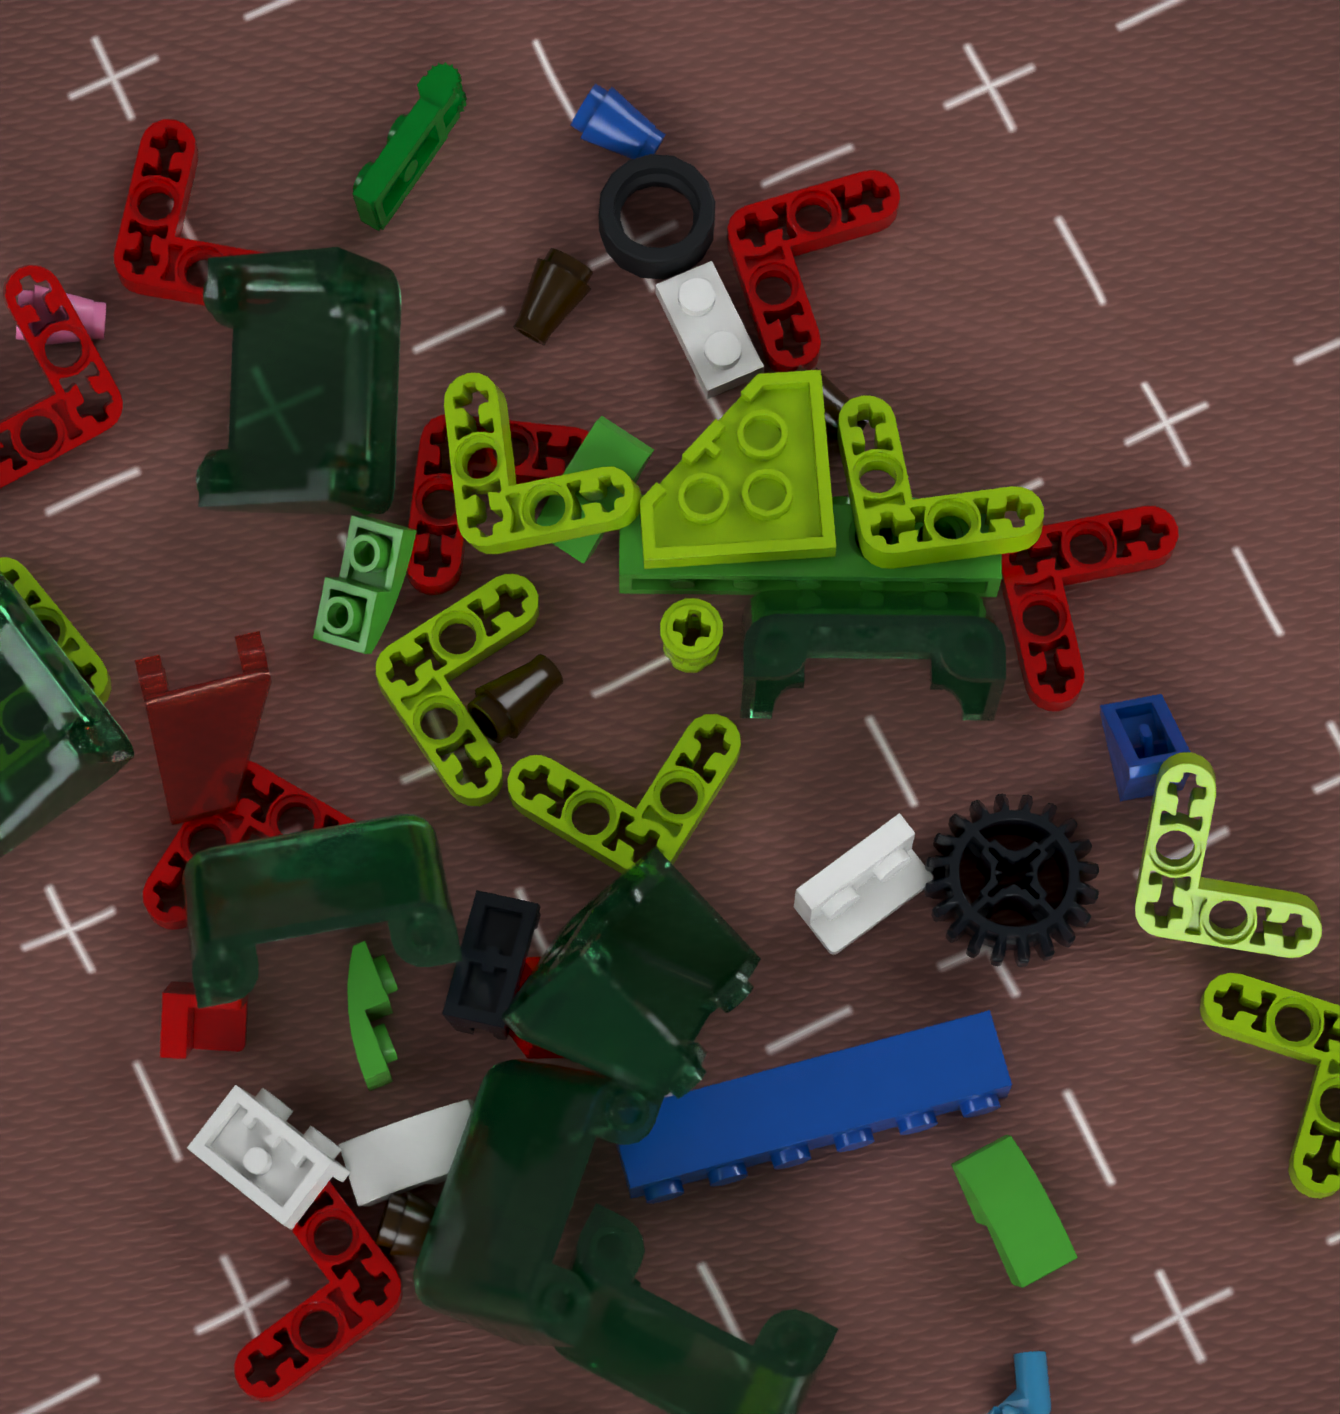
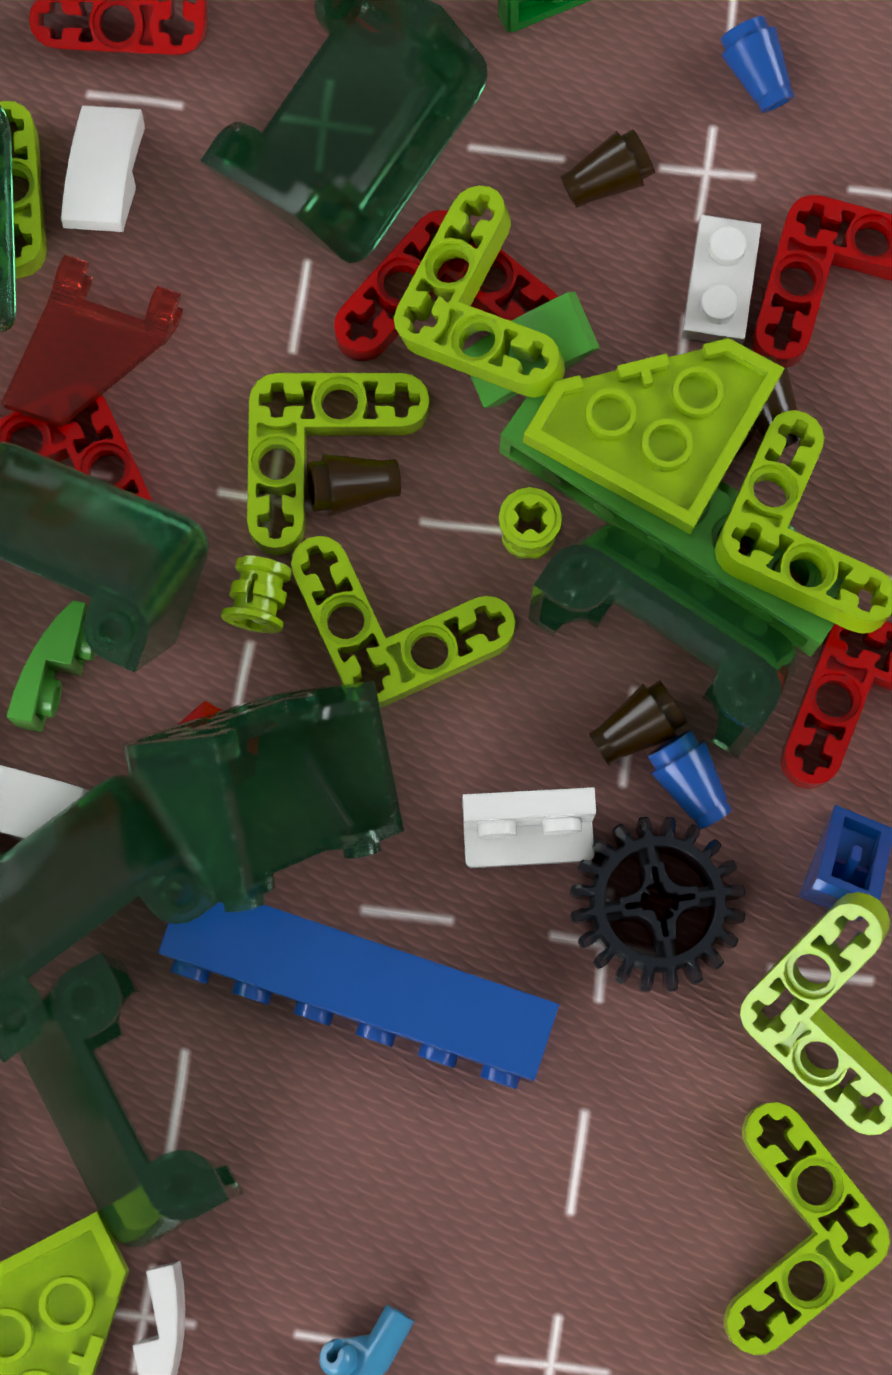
camera: 35 degrees right, 5 degrees up
bright green slope [313,515,417,654] -> none
black hinge [442,890,541,1040] -> none
black tyre [598,154,716,279] -> none
bright green slope [951,1135,1078,1288] -> none
none -> white slope [61,105,145,232]
none -> lime bush [221,555,292,633]
none -> dark brown cone [588,680,688,766]
none -> blue cone [647,730,732,829]

